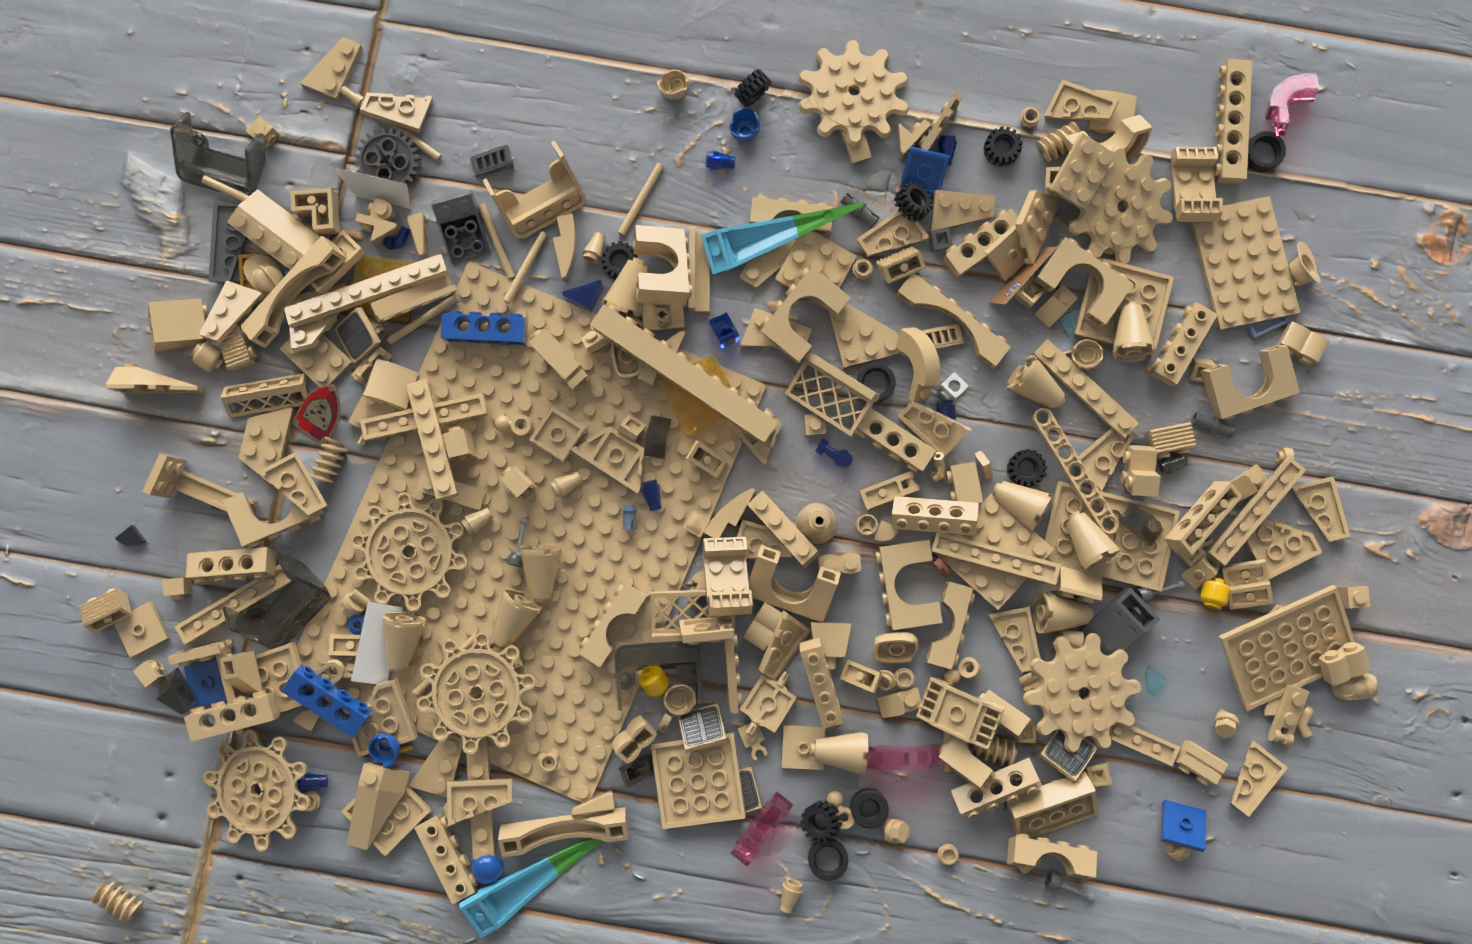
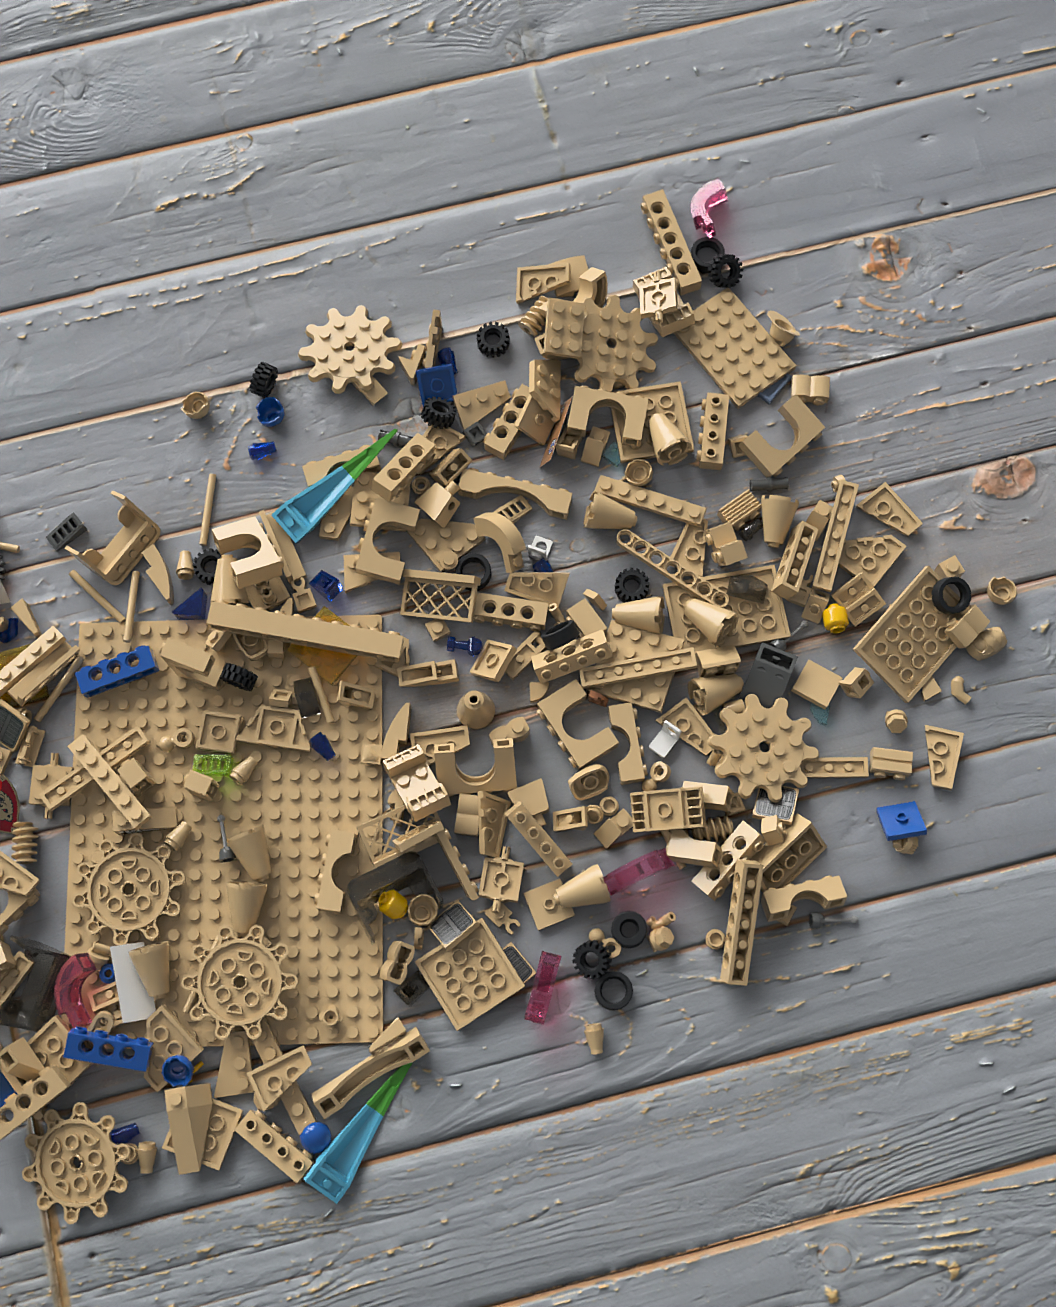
camera: 25 degrees left, 10 degrees down
tan tile [293,710,320,731] -> none
tan slope [363,359,419,411] -> none
dark grey slope [431,190,491,263] -> none
sand blue pin [621,505,637,530] -> none
tan arch [747,490,820,569] -> none
tan wheel [855,514,878,536] -> none
tan plate [1020,107,1040,128] -> none
tan tile [1086,763,1113,788] -> none
tan plate [1268,684,1310,746] -> none
none -> clear pink arch [54,952,97,1029]
none -> tan cone [136,1141,158,1174]
none -> clear neon green slope [192,754,233,777]
none -> black tyre [219,663,258,692]
none -> tan plate [291,577,317,613]
none -> tan bar [308,666,335,723]
none -> tan brick [371,433,436,502]
none -> tan slope [397,659,460,687]
none -> tan torso [415,481,460,528]
none -> tan plate [439,551,458,570]
none -> tan plate [470,639,517,682]
none -> black tyre [541,620,580,650]
none -> tan plate [640,271,678,324]
none -> tan arm [646,912,676,930]
none -> white bracket [649,720,681,758]
none -> black tyre [708,254,743,288]
none -> tan brick [720,859,764,986]
none -> tan cone [761,495,799,548]
none -> tan plate [761,815,786,846]
none -> tan tile [791,660,843,710]
none -> tan brick [838,667,874,698]
none -> black tyre [932,577,971,614]
none -> tan hair [987,576,1017,605]

